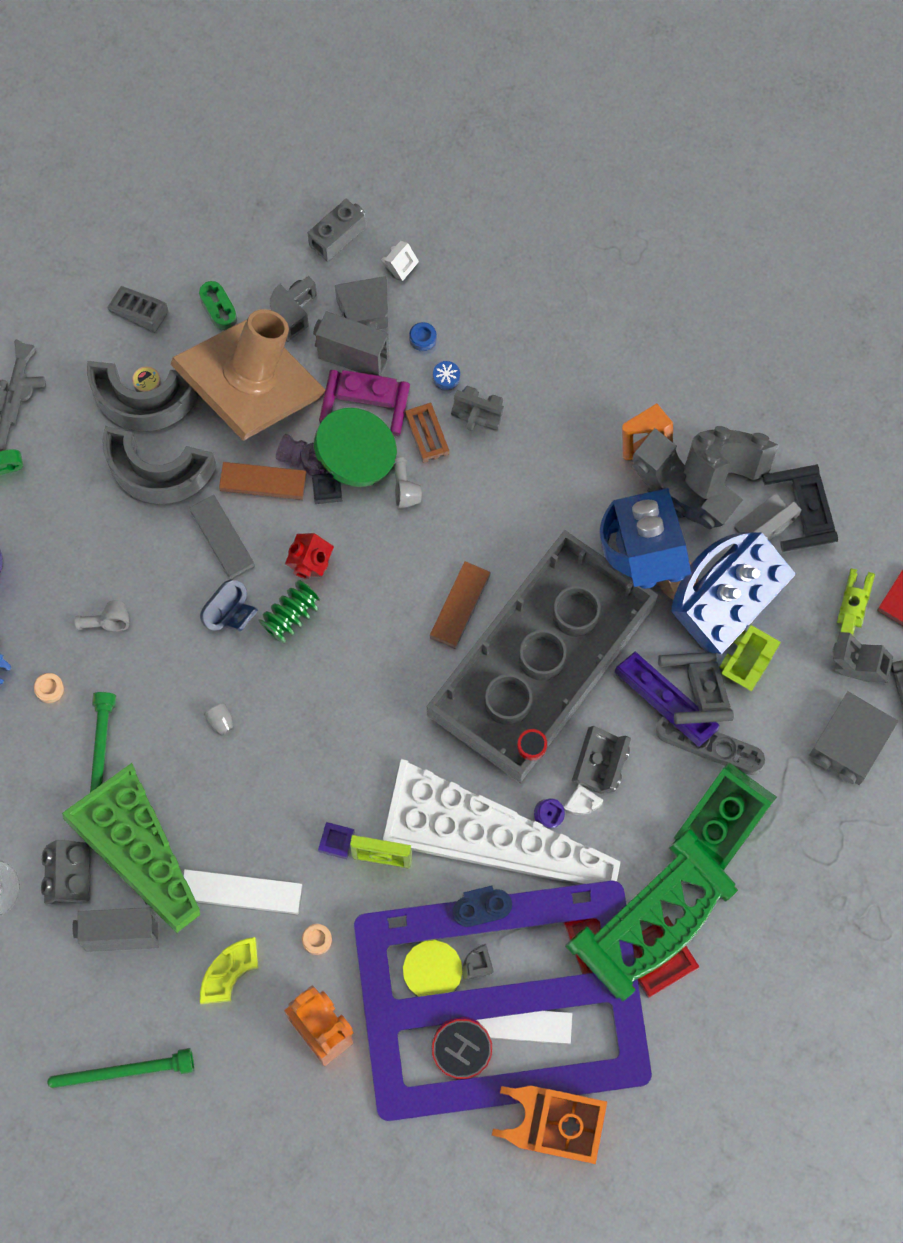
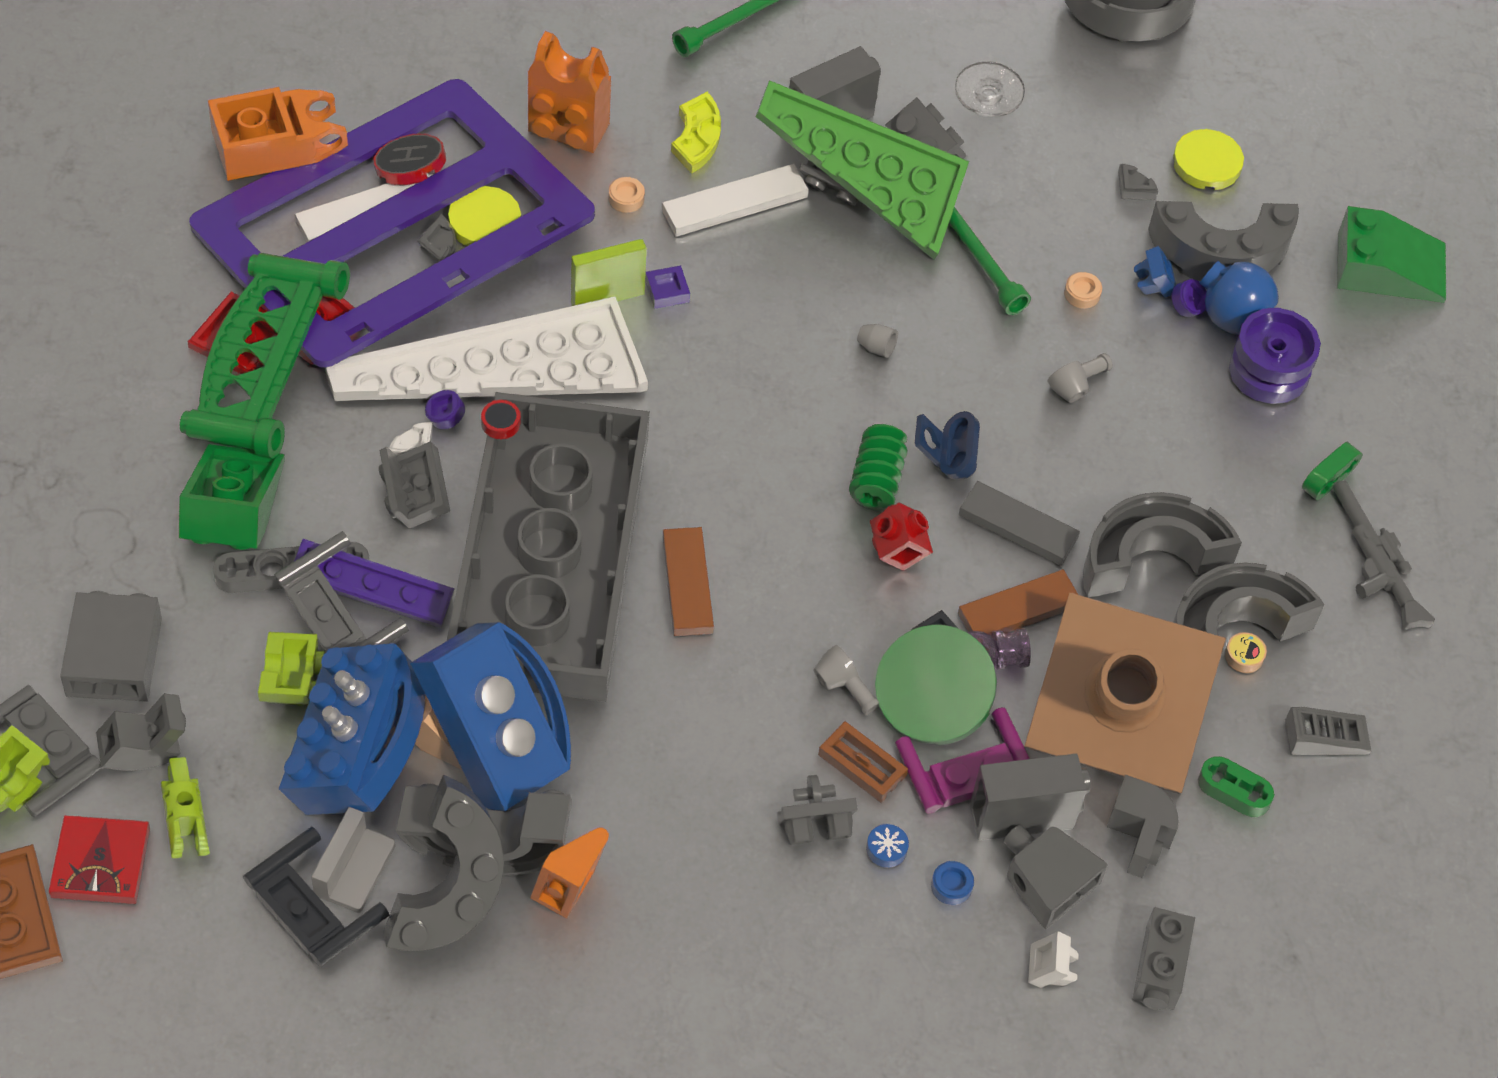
camera: 145 degrees right, 15 degrees down
dark blue bracket [453,885,512,927] -> none

